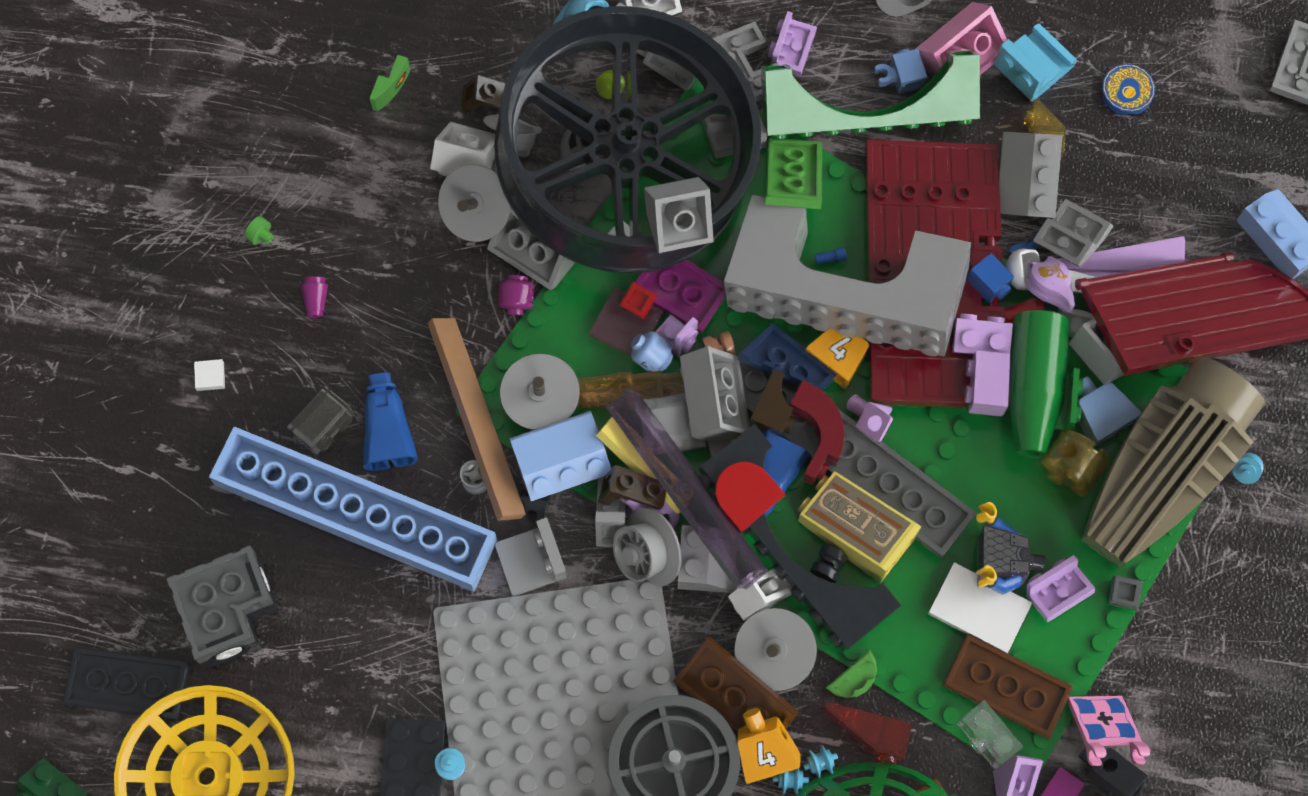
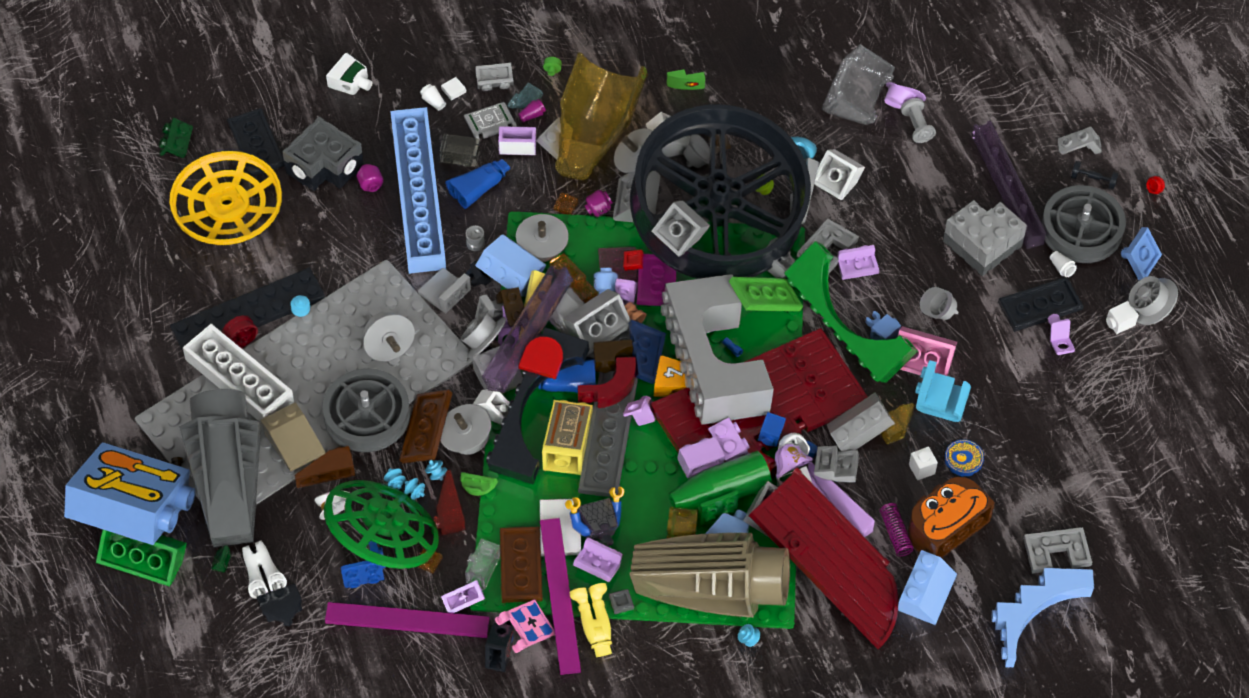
camera: 60 degrees right, 15 degrees down
medium nougat tile [428,318,526,521] -> none
light orange torso [737,708,801,784] -> none
black wheel [810,545,848,583] -> none
none -> white torso [326,53,372,95]
none -> magenta head [357,164,383,192]
none -> light grey piece [363,312,415,361]
none -> white cone [420,84,446,111]
none -> medium azure wheel [425,460,447,481]
none -> light grey piece [464,102,517,141]
none -> light grey bracket [475,63,514,91]
none -> brick [498,127,536,155]
none -> clear light blue slope [507,83,543,108]
none -> light grey wing [536,117,572,164]
none -> magenta tile [540,518,581,675]
none -> clear orange tile [554,193,578,215]
none -> clear yellow windscreen [555,52,648,180]
none -> light yellow piece [569,583,612,657]
none -> magenta piece [880,503,914,556]
none -> brick [908,477,995,558]
none -> white brick [909,447,938,481]

